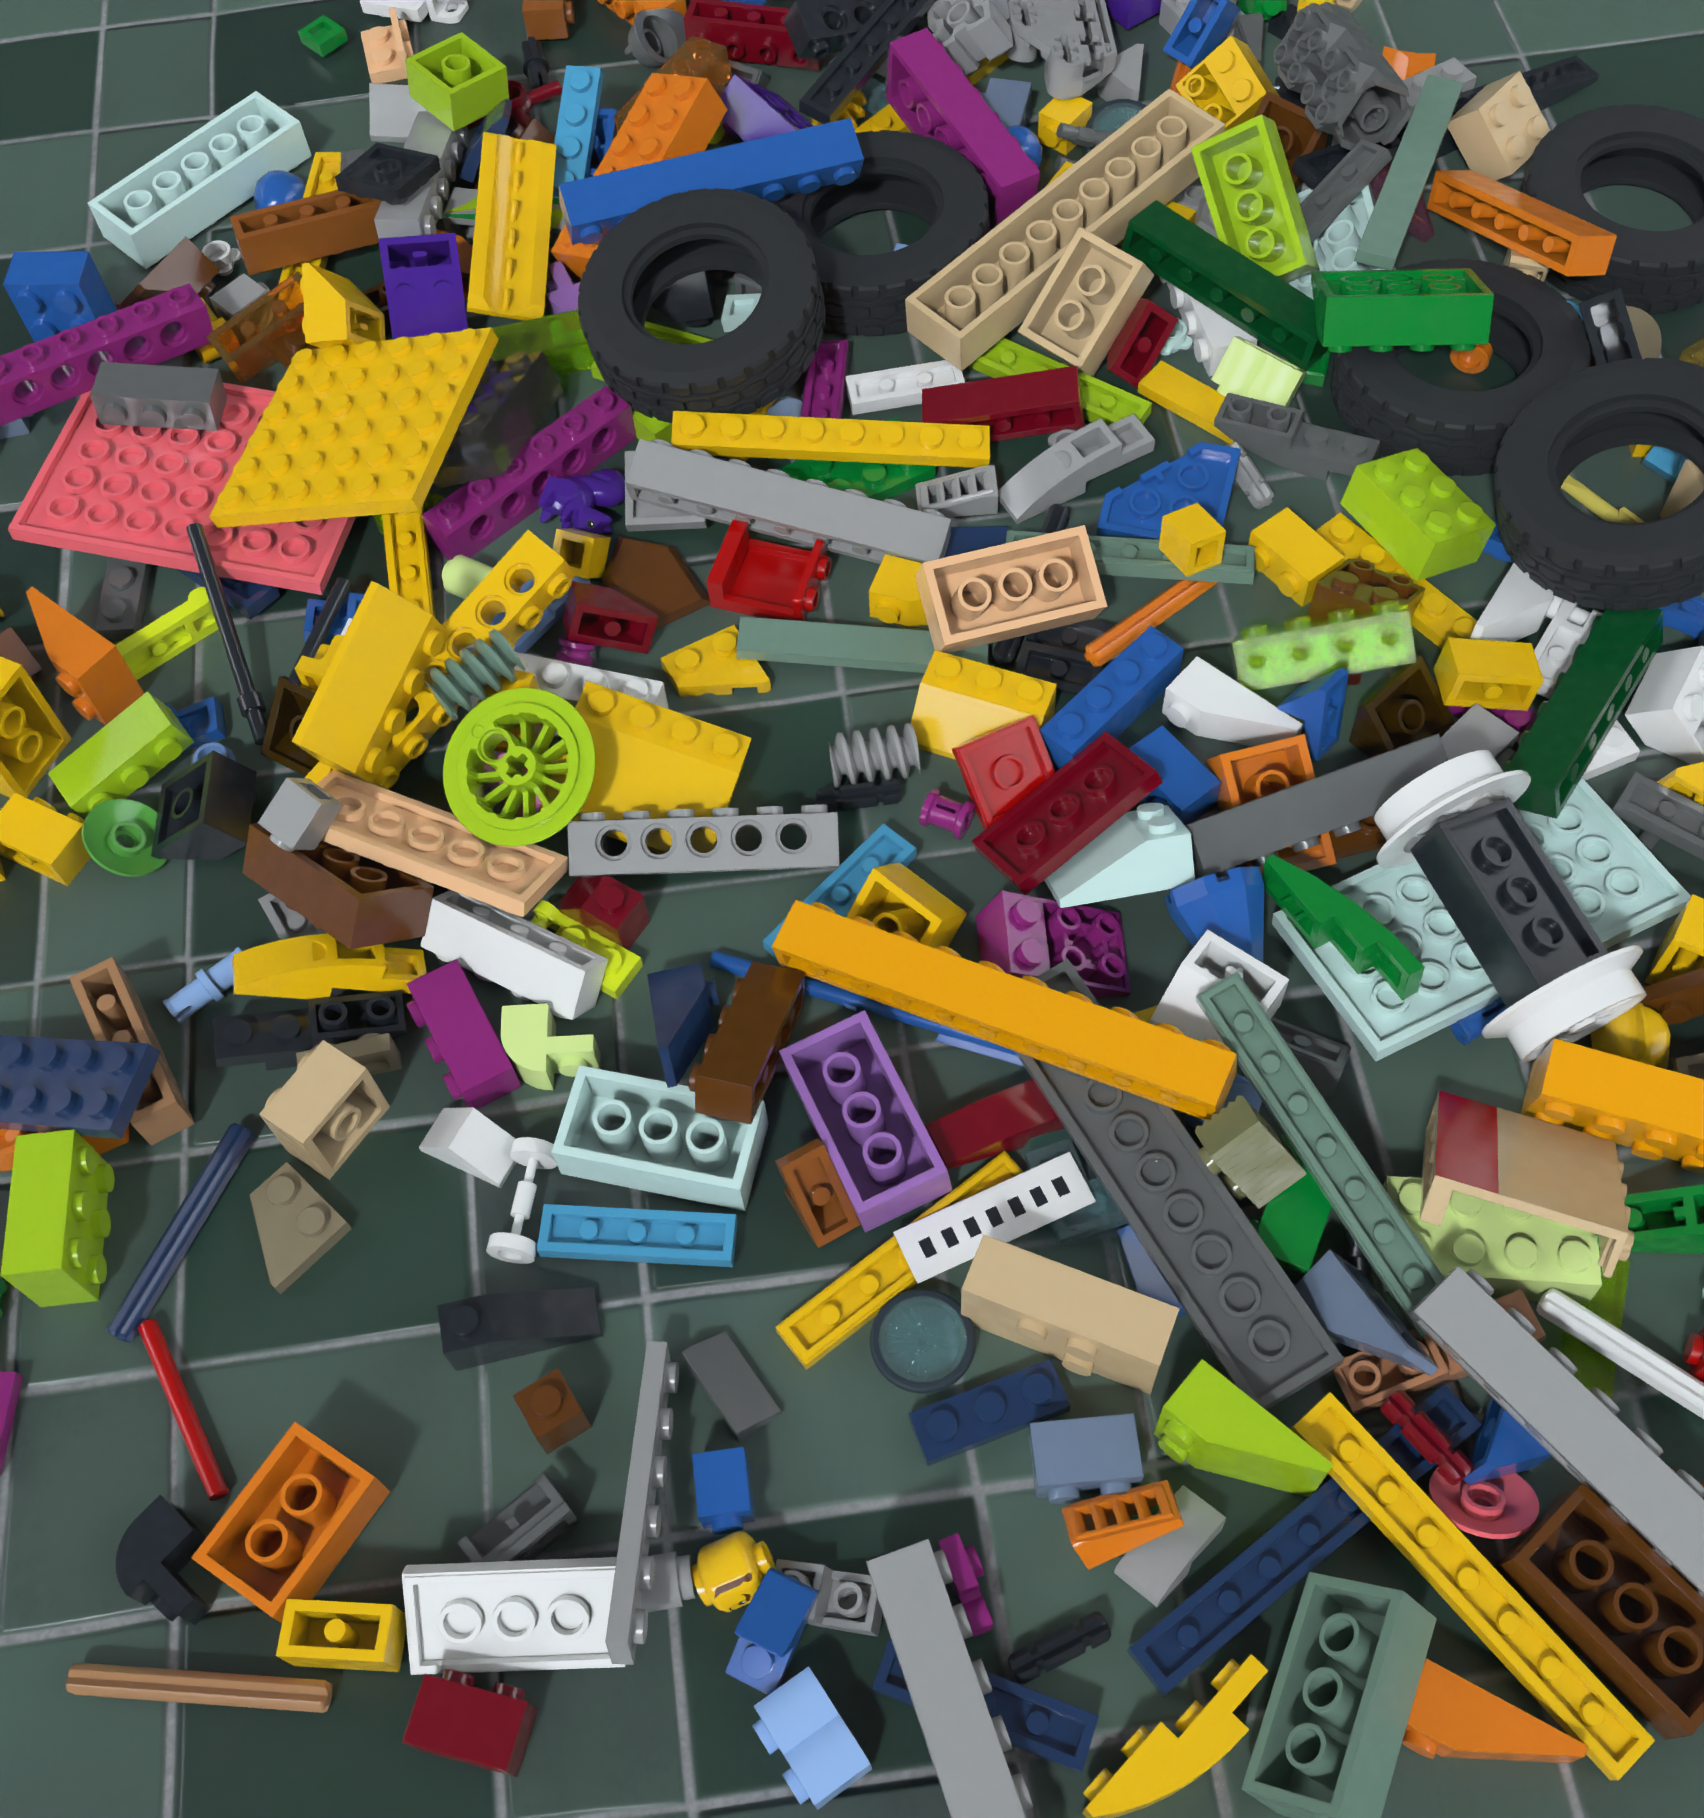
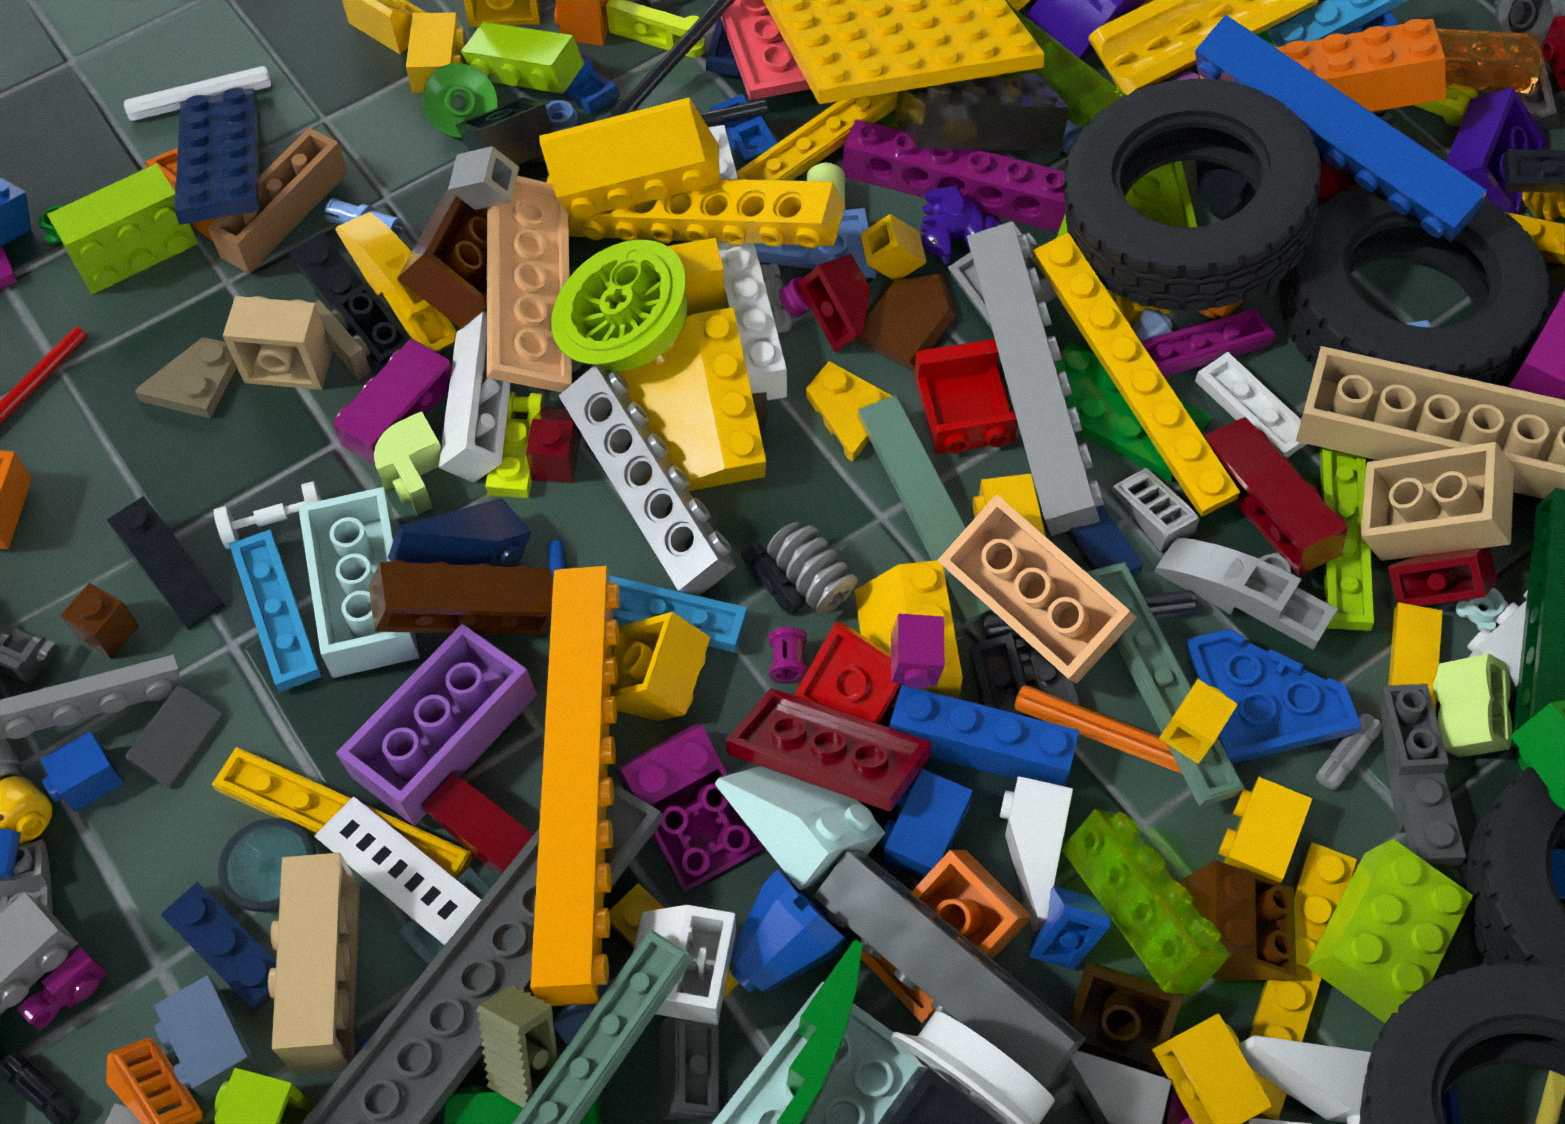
camera: 60 degrees right, 0 degrees up
dark blue axle [106,1123,255,1343] -> none
white slope [419,1107,517,1188] -> none
sand green piece [425,629,526,721] -> none
dark orange slope [775,1138,861,1248] -> none
none -> magenta brick [891,613,945,689]

